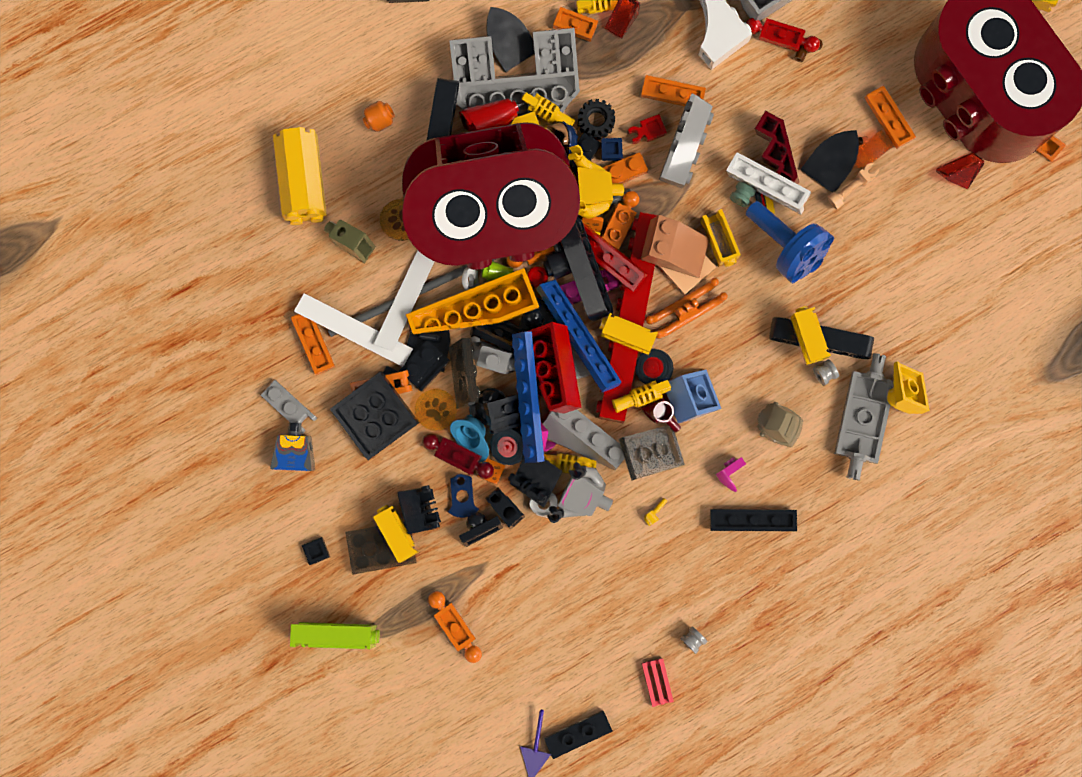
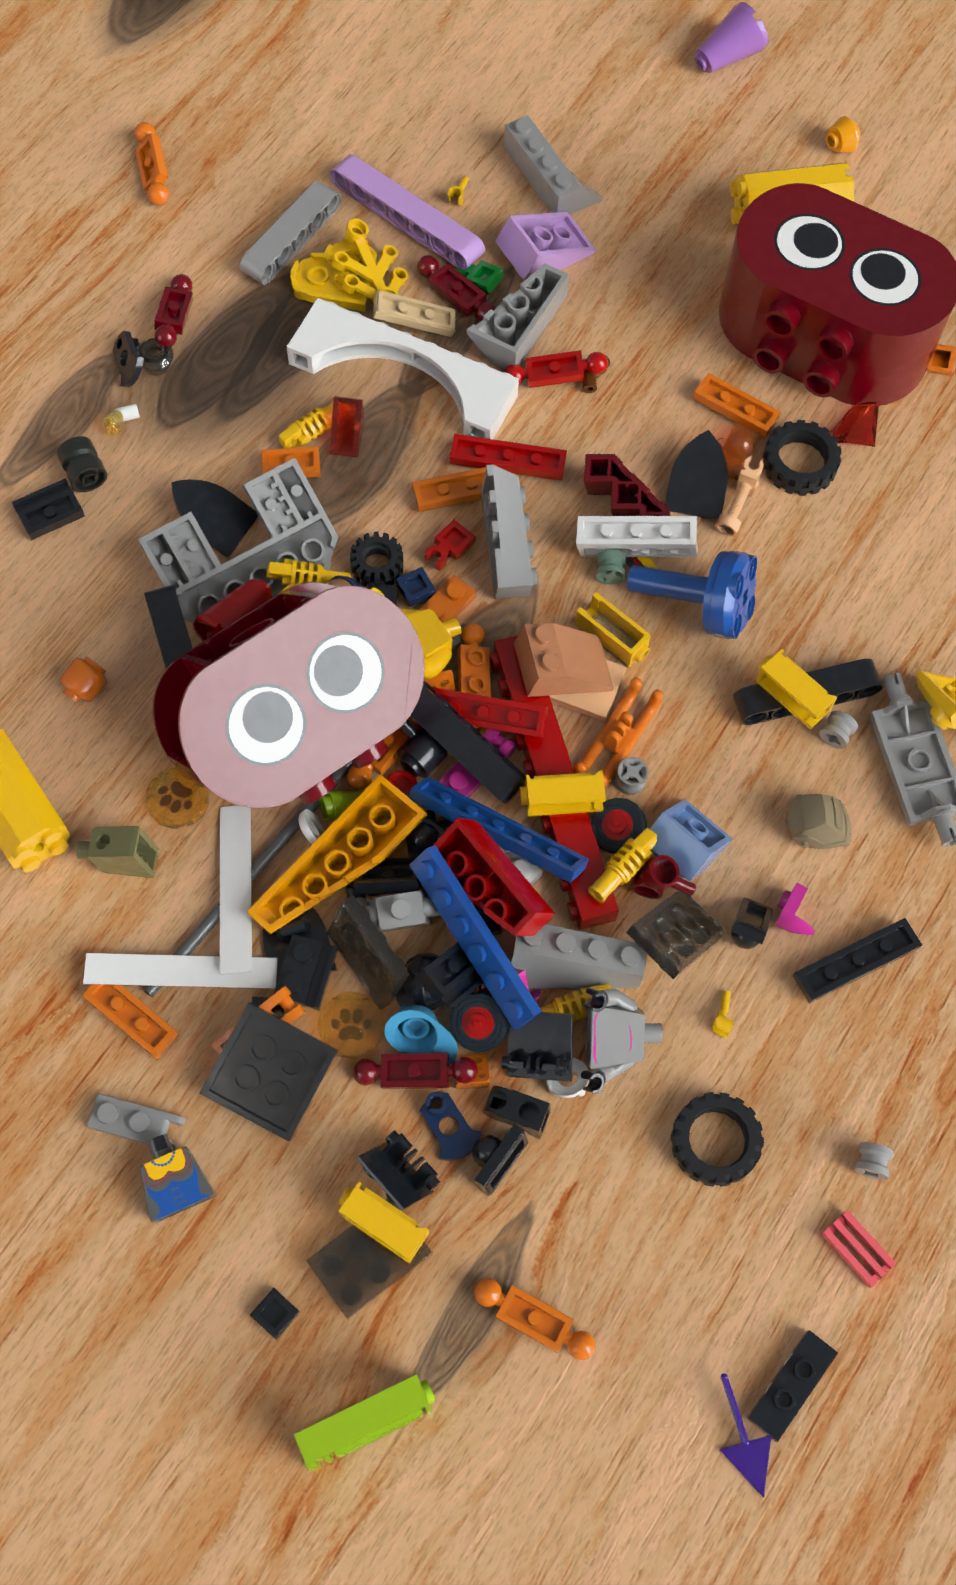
camera: 30 degrees left, 15 degrees down
none -> red plate [449,434,567,481]
none -> light grey wheel [615,757,648,795]
none -> black tyre [671,1092,764,1187]
none -> black tile [731,897,773,949]
none -> black tyre [762,420,842,496]

